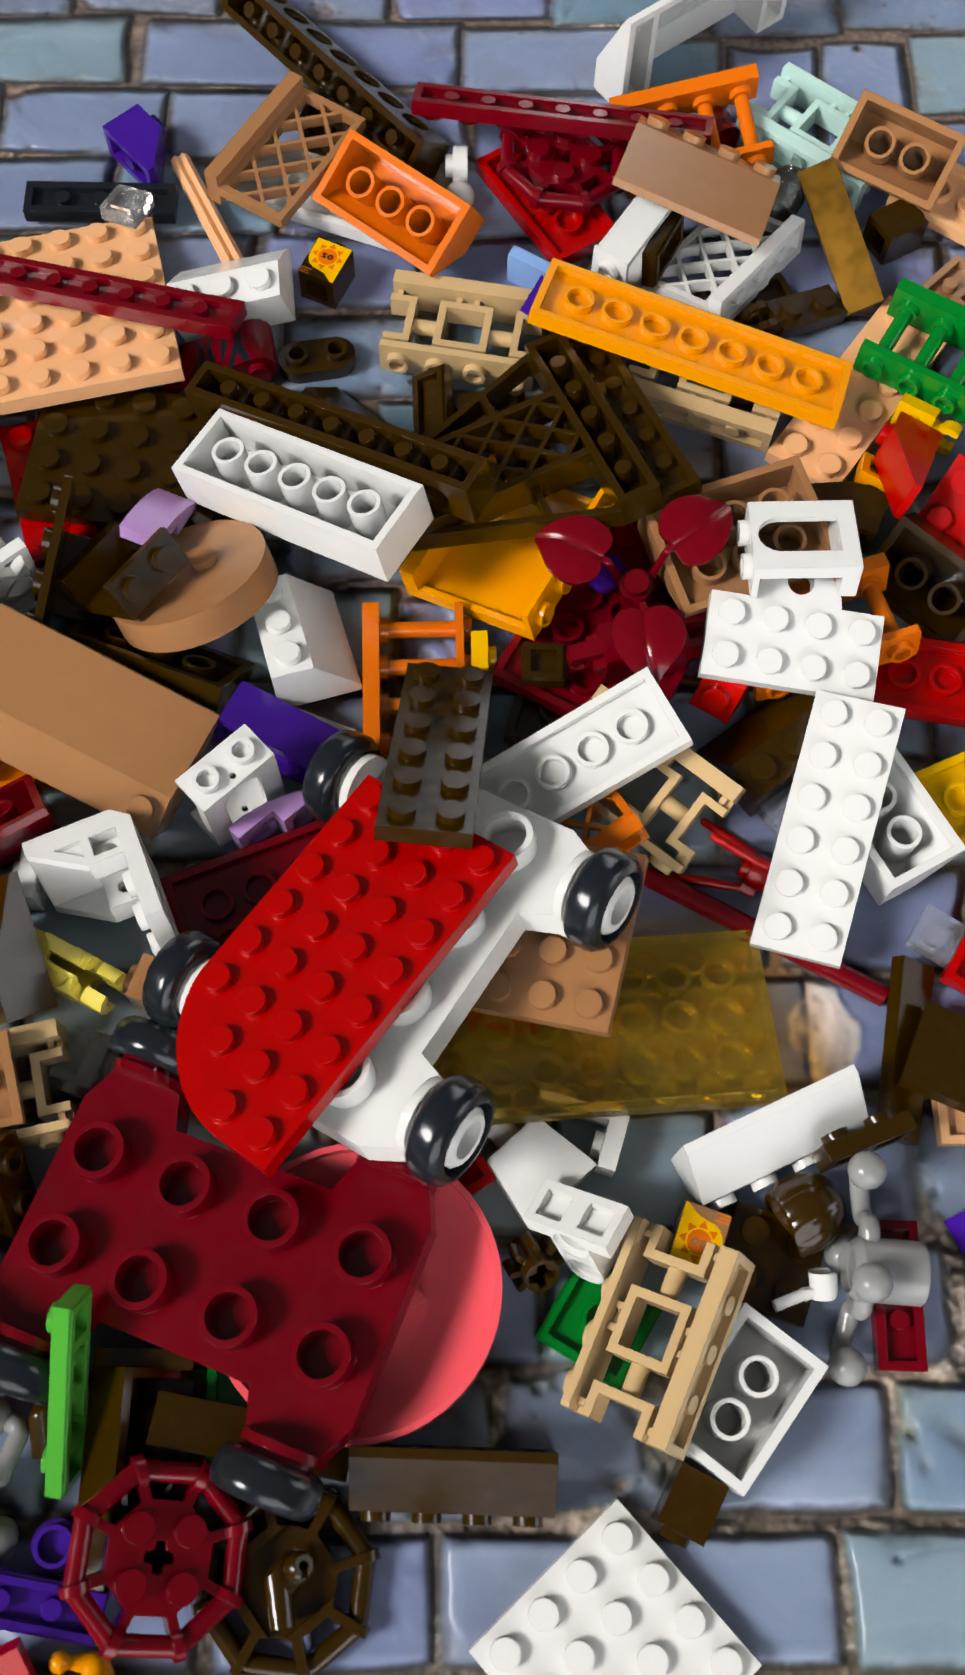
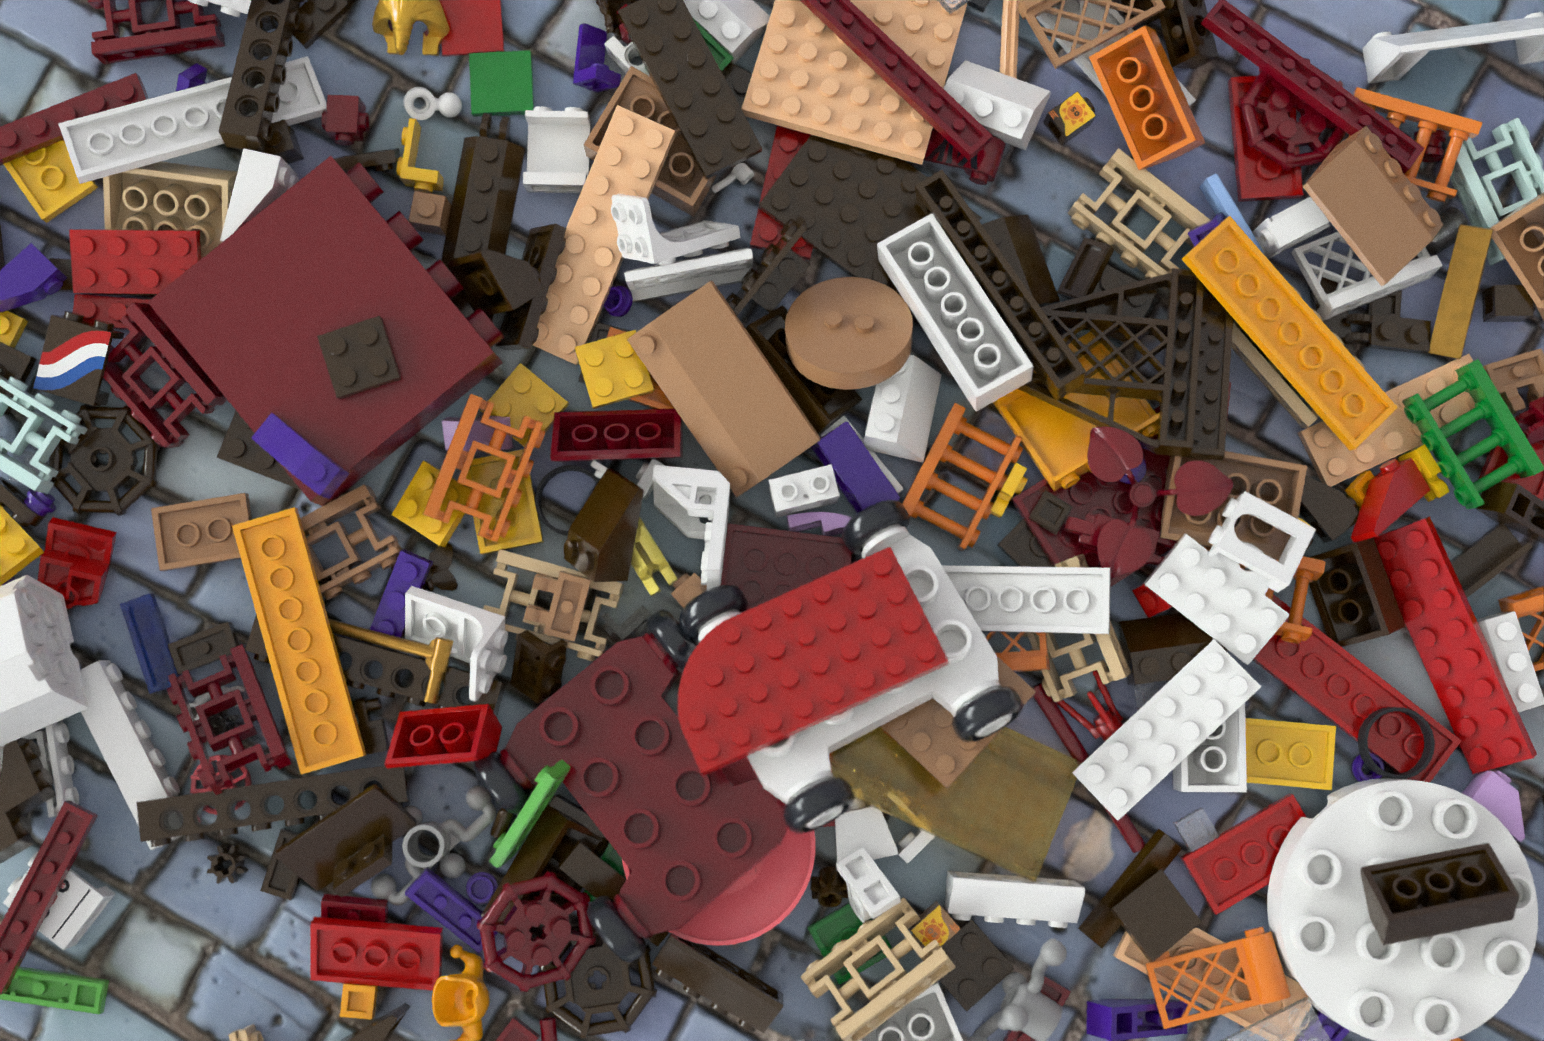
camera: 30 degrees right, 15 degrees up
dark brown panel [54,522,190,621] -> none
lavender slope [119,488,196,545] -> none
dark brown arm [264,1548,314,1631] -> none
dark brown plate [278,337,356,384] -> none
dark brown plate [374,662,493,849] -> none
white plate [445,146,474,205] -> none
dark brown tile [641,211,684,288] -> none
dark brown hair [764,1172,846,1259] -> none
white hand [772,1267,838,1312] -> none
dark brown plate [812,1109,917,1174] -> none

